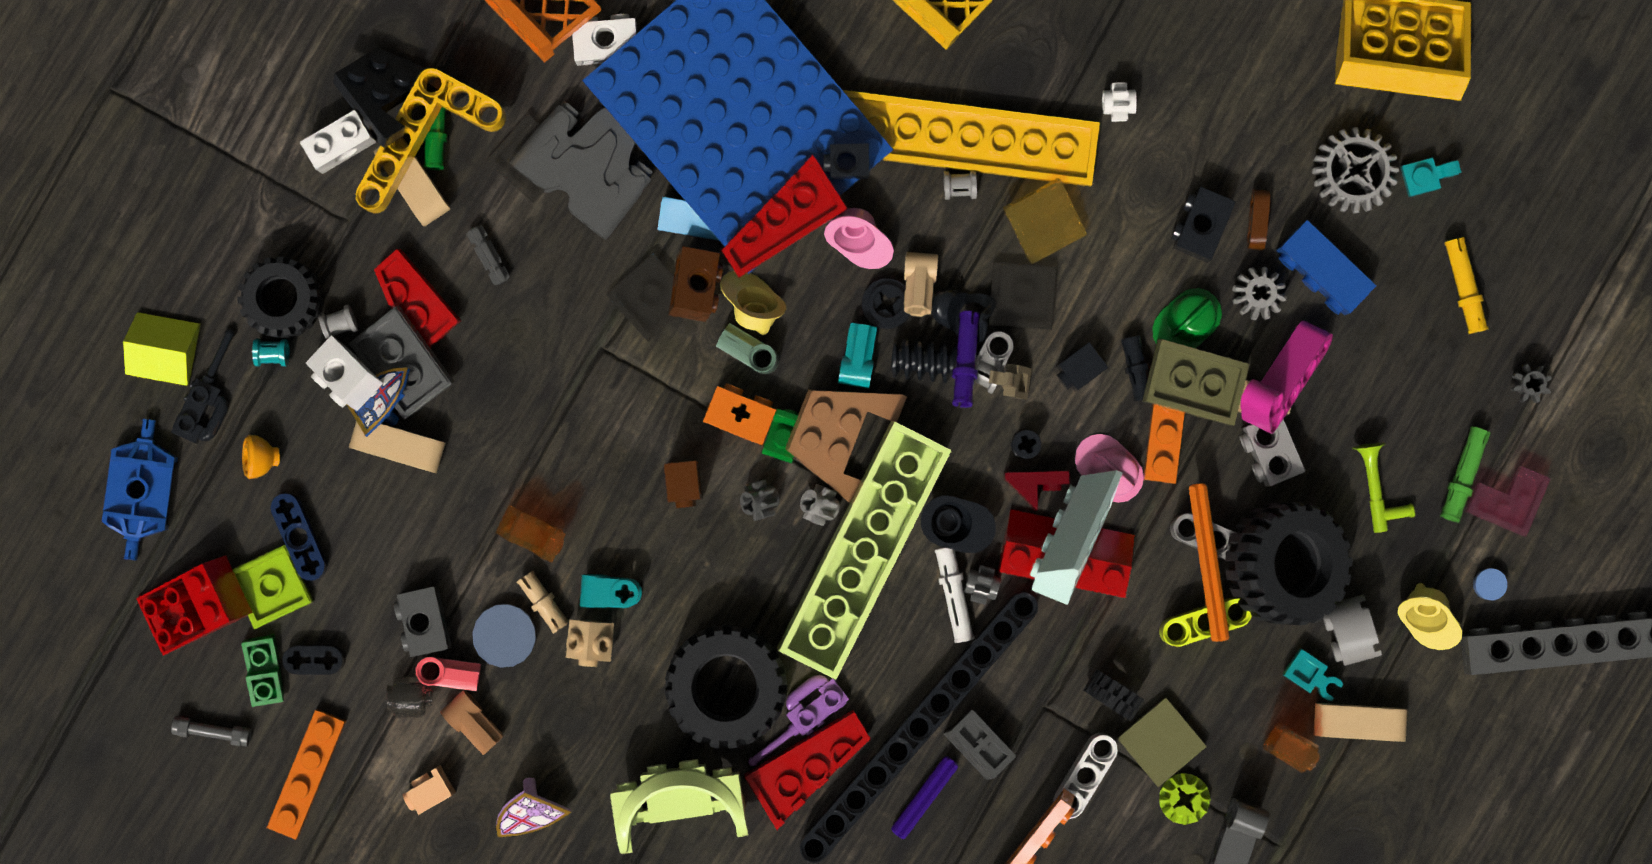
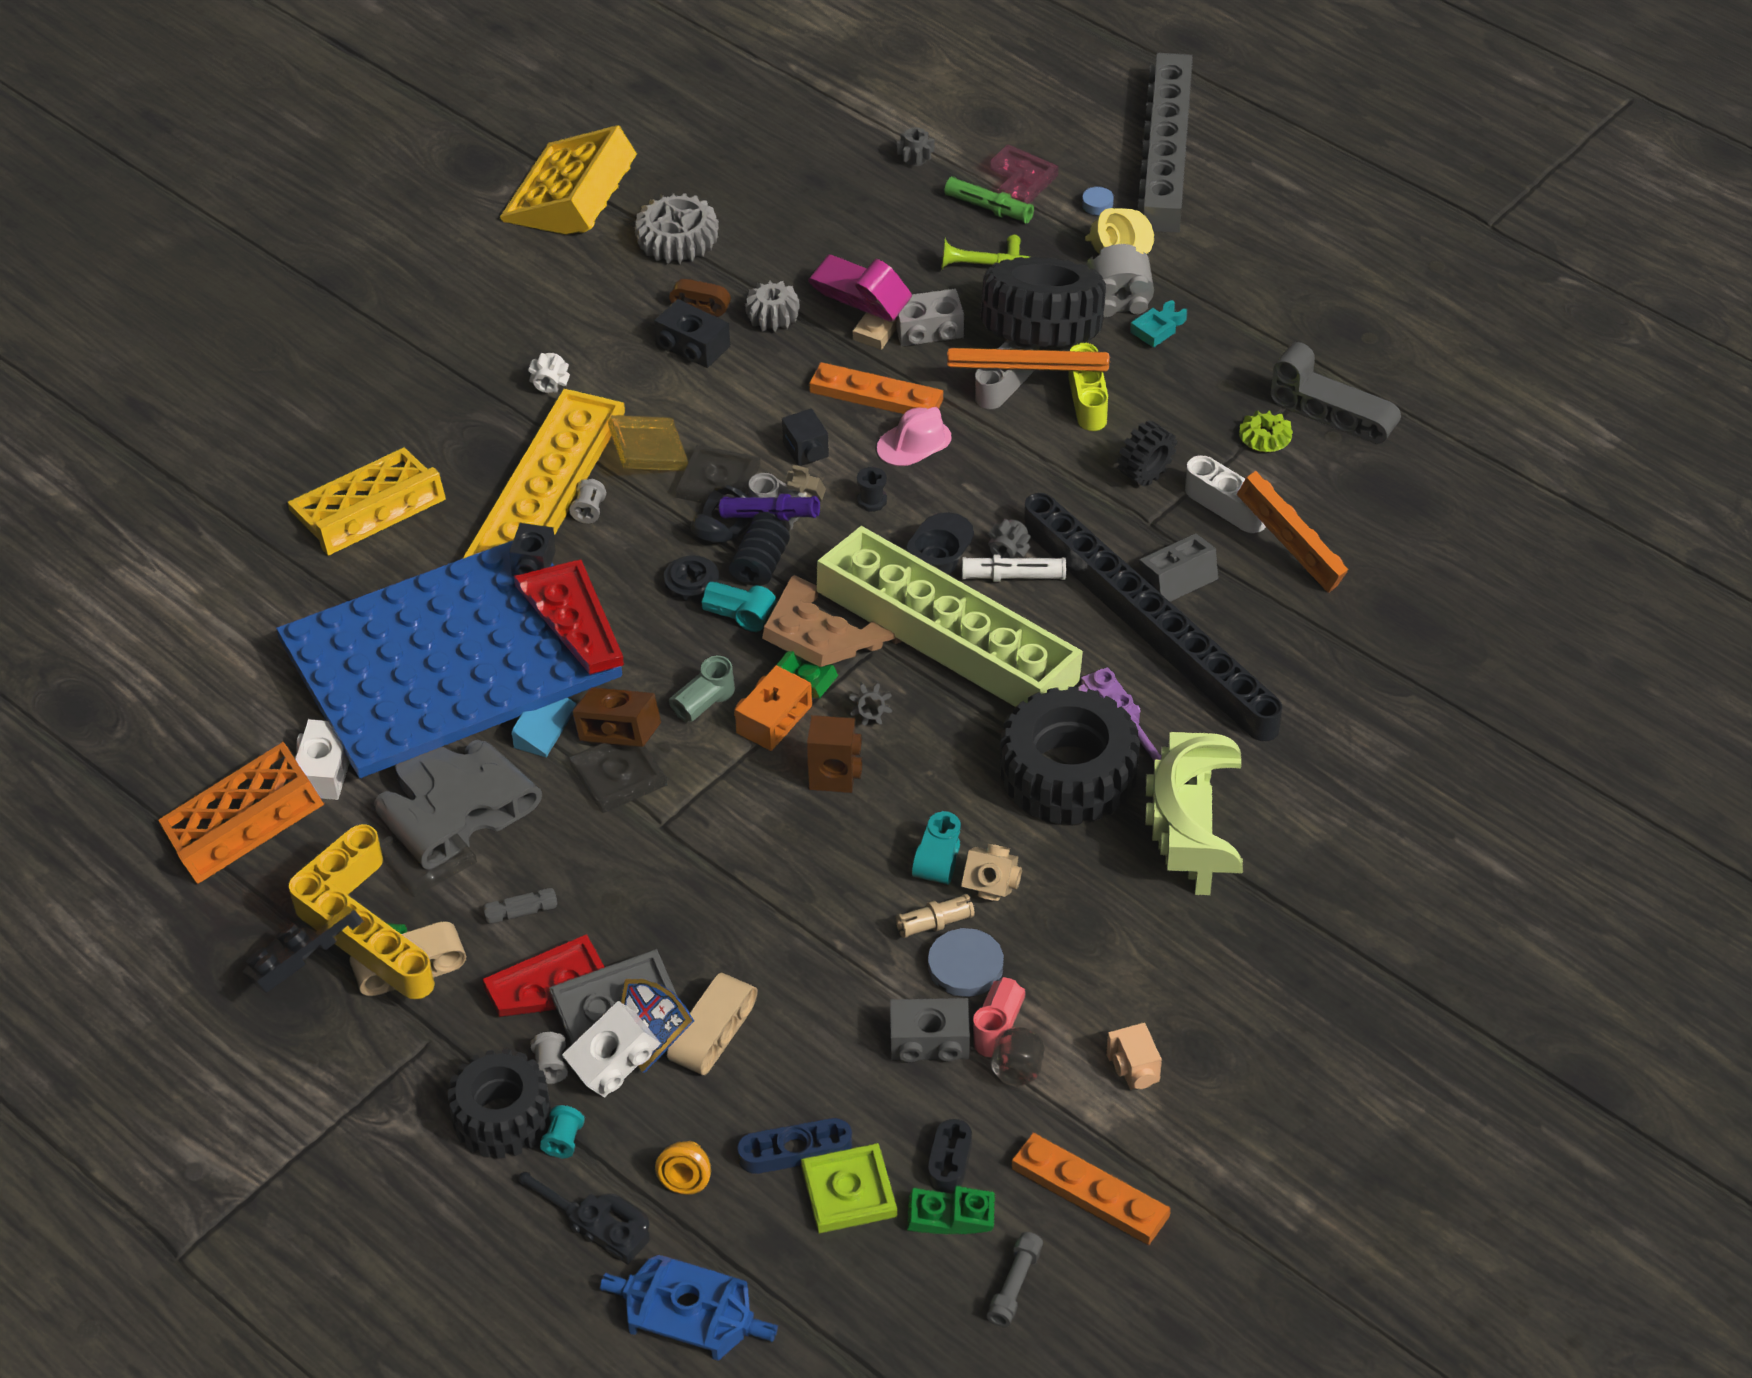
camera: 80 degrees left, 40 degrees down
neon yellow slope [123,312,200,386] -> none
red slope [136,555,253,656] -> none
white brick [300,110,377,174] -> none
medium nougat piece [440,690,504,755] -> none
clear orange brick [495,504,566,562] -> none
shield [496,778,571,837] -> none
light yellow piece [720,271,786,335] -> none
red wing [744,709,870,830] -> none
light grey gear [800,484,840,526] -> none
bright pink piece [824,208,894,269] -> none
dark purple axle [891,756,958,839] -> none
tan piece [904,252,938,317] -> none
red slope [997,509,1135,598] -> none
dark red slope [1003,471,1069,510] -> none
light aqua slope [1030,470,1123,605] -> none
olive tile [1116,697,1207,787] -> none
black pin [1121,336,1150,402] -> none
olive plate [1142,339,1250,426] -> none
green piece [1152,288,1222,349] -> none
clear orange brick [1263,722,1320,773] -> none
blue brick [1276,220,1376,316] -> none
tan beam [1314,703,1408,742] -> none
teal plate [1400,158,1462,198] -> none
yellow pin [1444,237,1489,334] -> none

